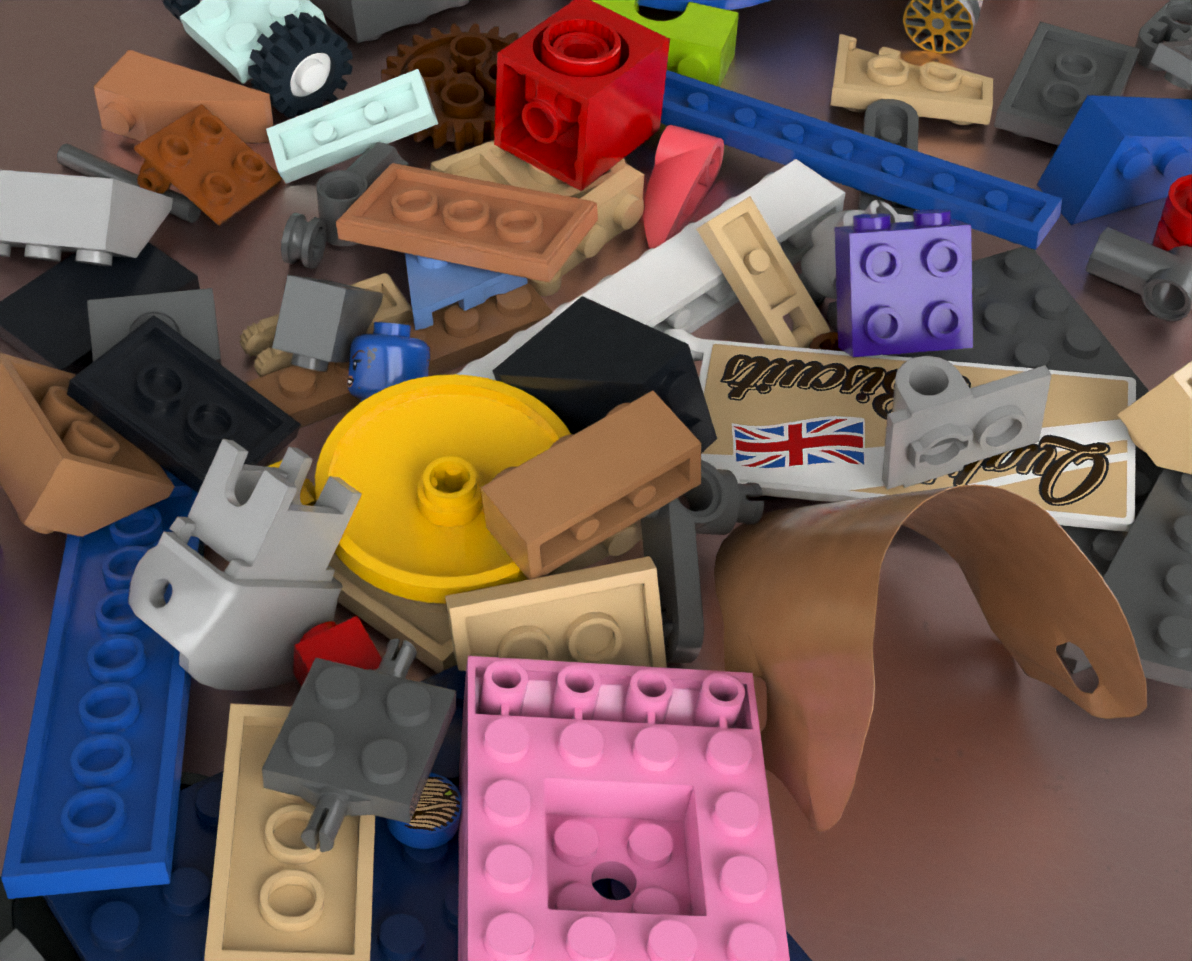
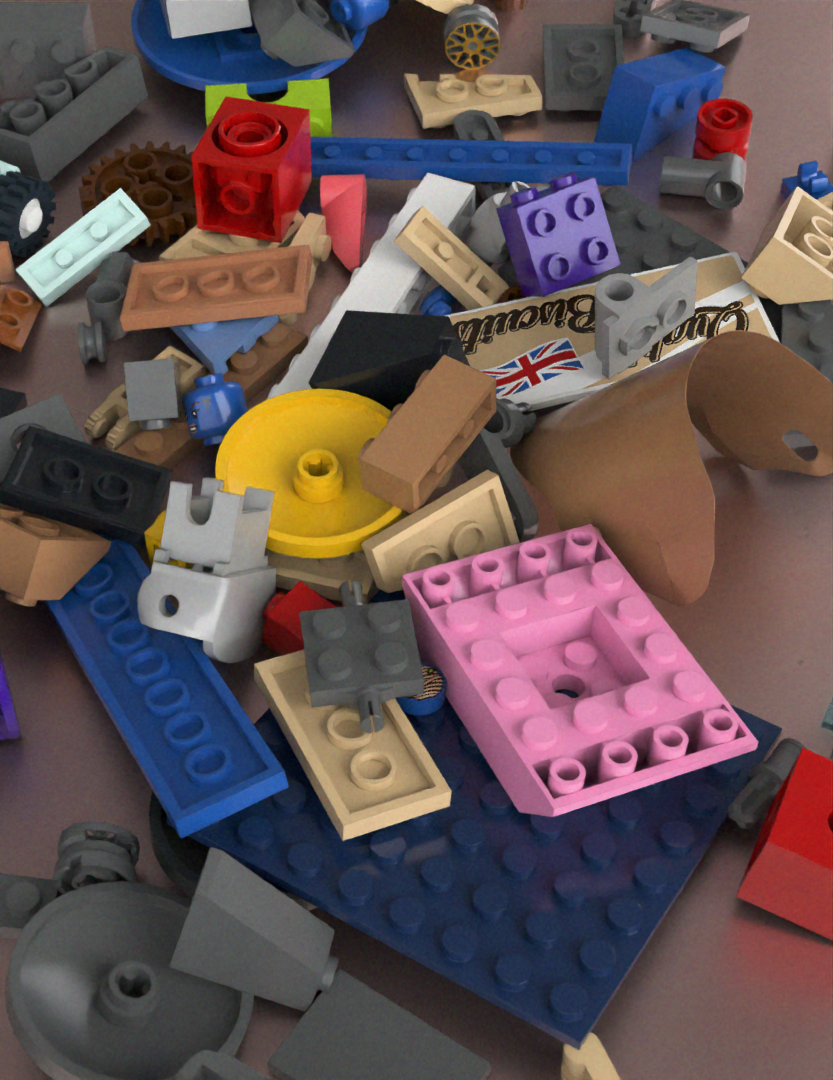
camera: 20 degrees left, 0 degrees up
none -> blue arm [419,284,458,316]

